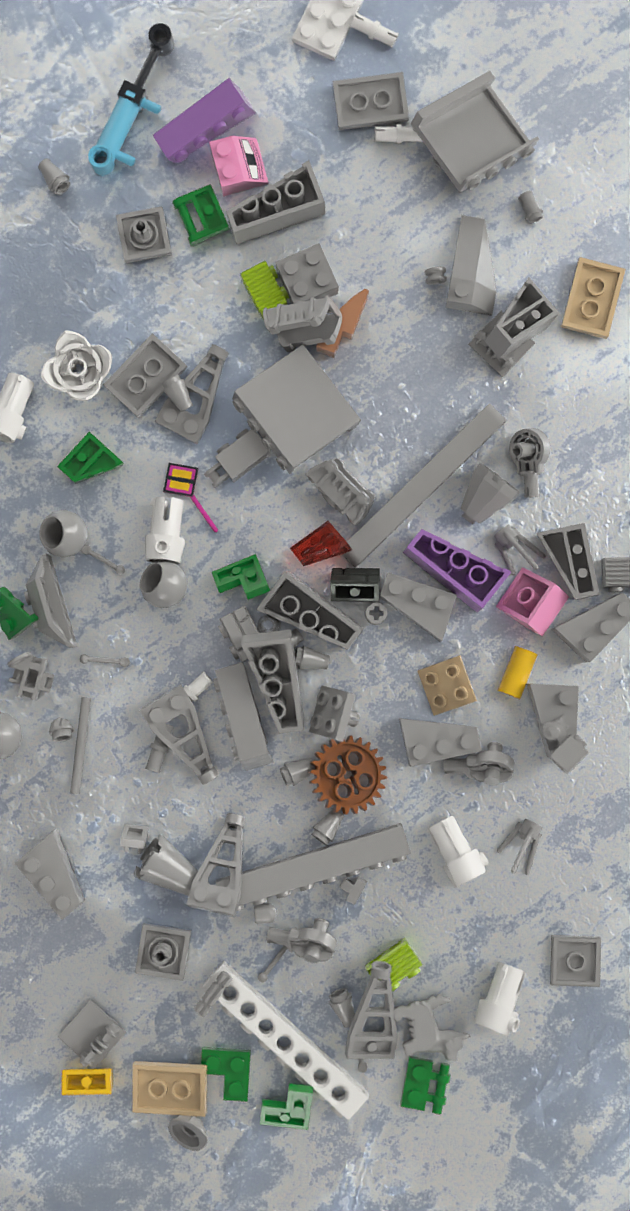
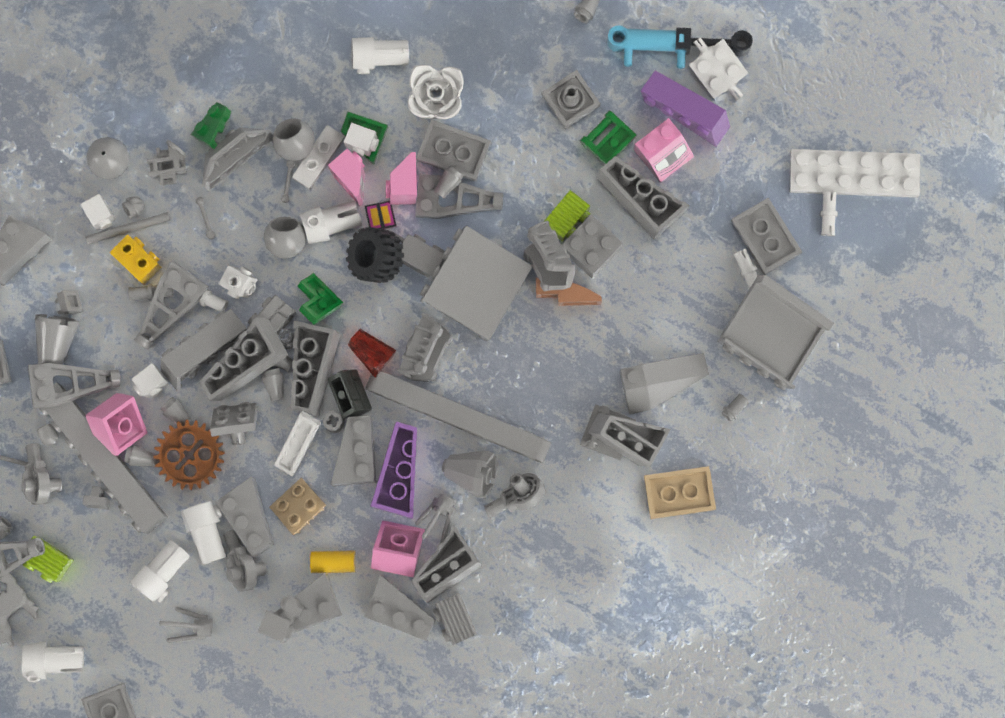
camera: 70 degrees right, 5 degrees down
light grey bush [425,267,447,285] -> none
none -> white brick [81,194,116,230]
none -> bright pink slope [85,393,148,456]
none -> yellow brick [109,234,162,285]
none -> white brick [132,363,169,399]
none -> white piece [181,501,226,565]
none -> white brick [219,265,258,299]
none -> white plate [274,411,321,476]
none -> white plate [292,125,345,190]
none -> bright pink slope [328,148,365,206]
none -> white brick [344,123,379,157]
none -> black tyre [346,227,404,283]
none -> bright pink slope [385,152,417,205]
none -> white plate [689,37,748,101]

